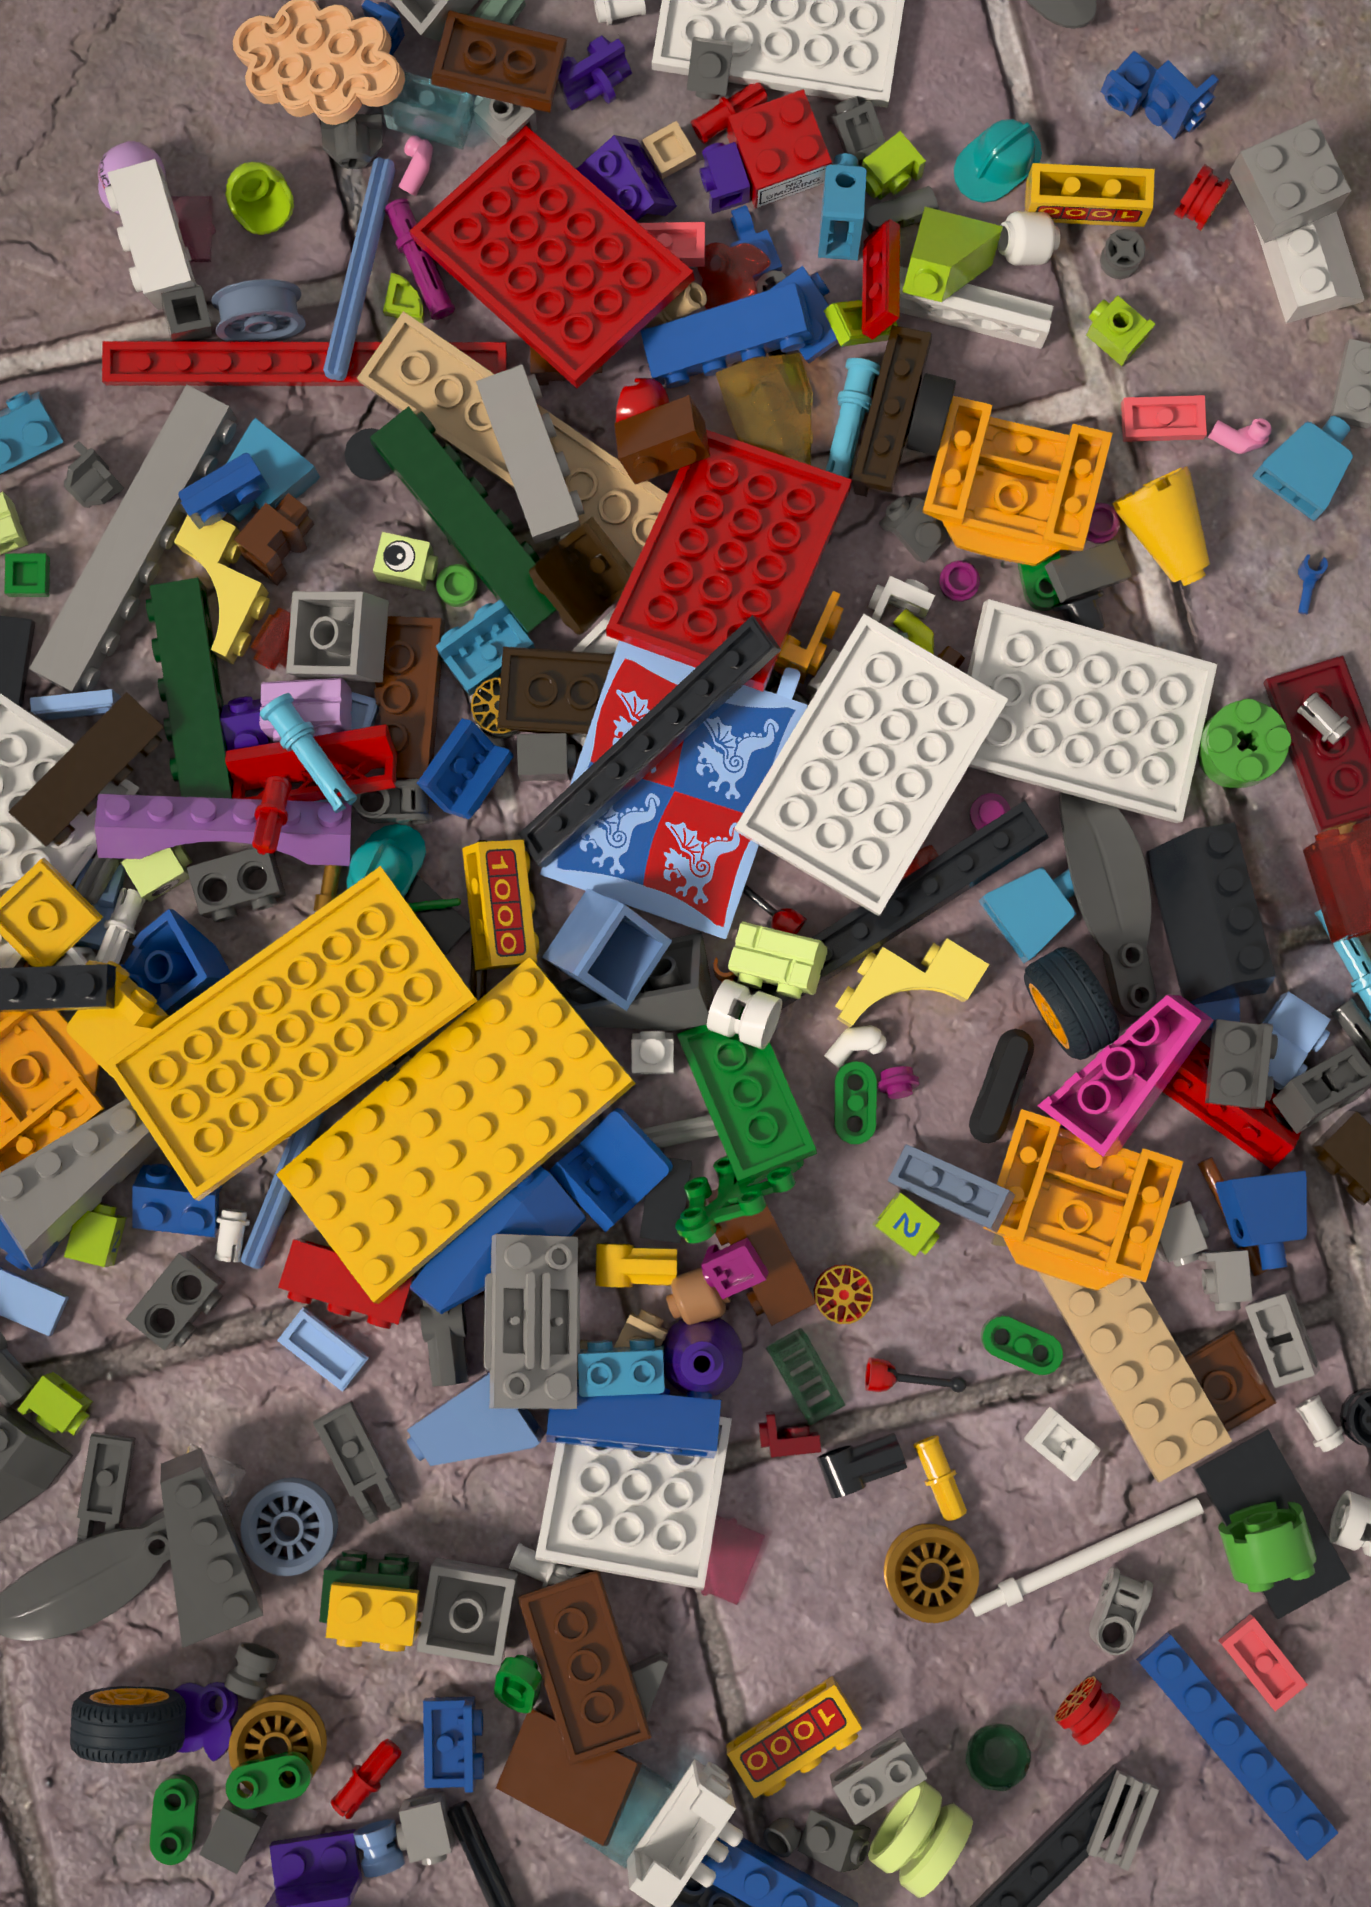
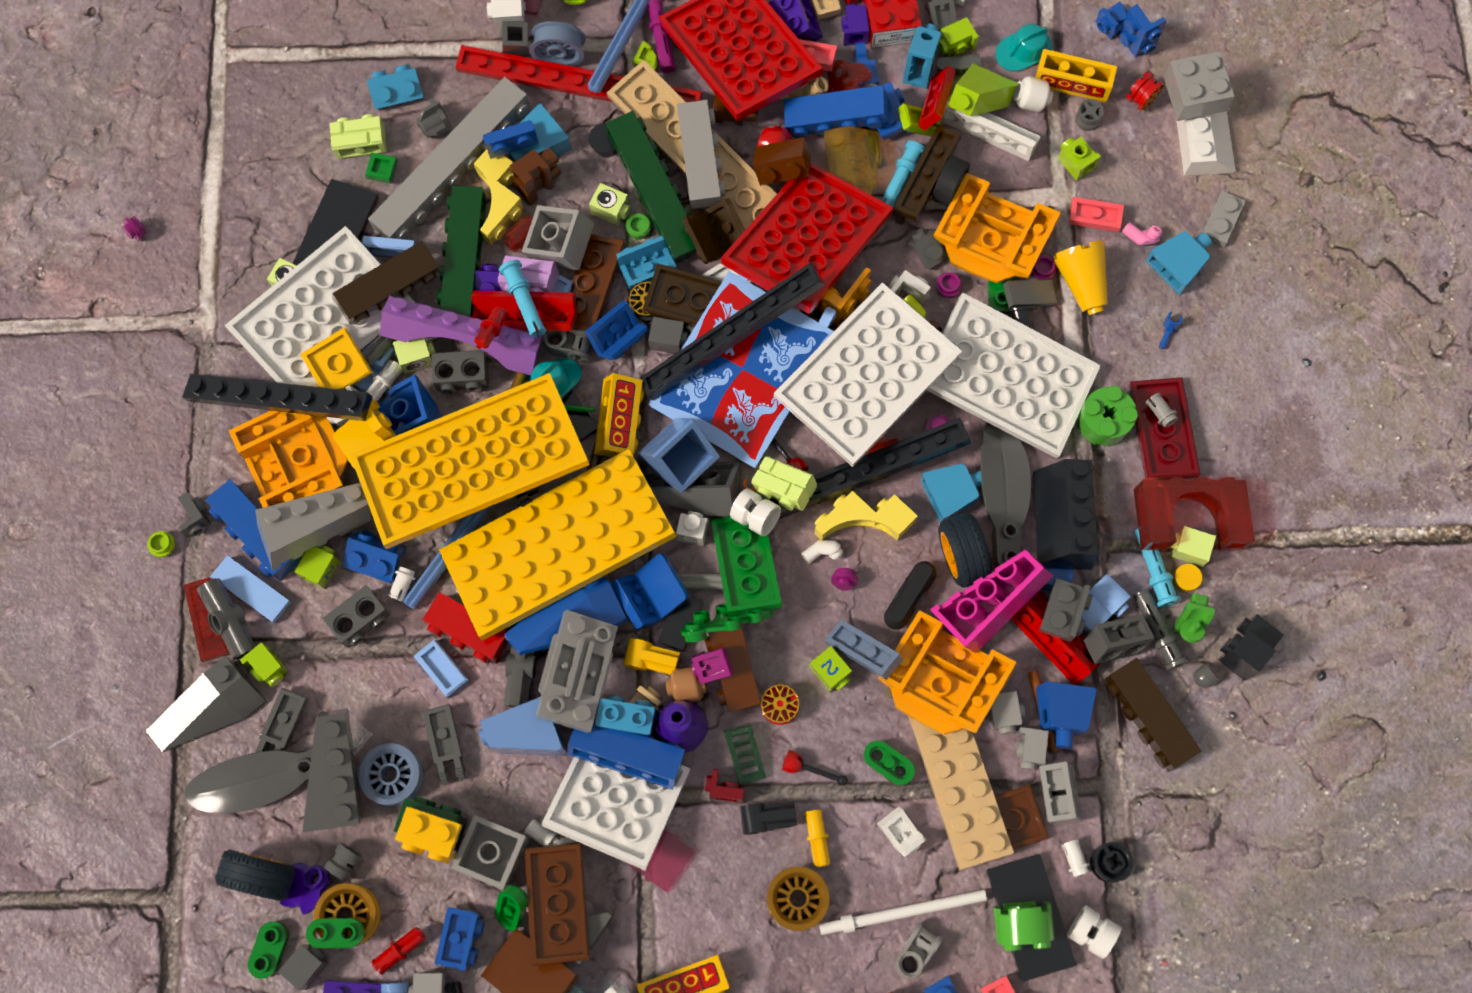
camera: 15 degrees right, 10 degrees down
green plate [834,1061,877,1145] -> none

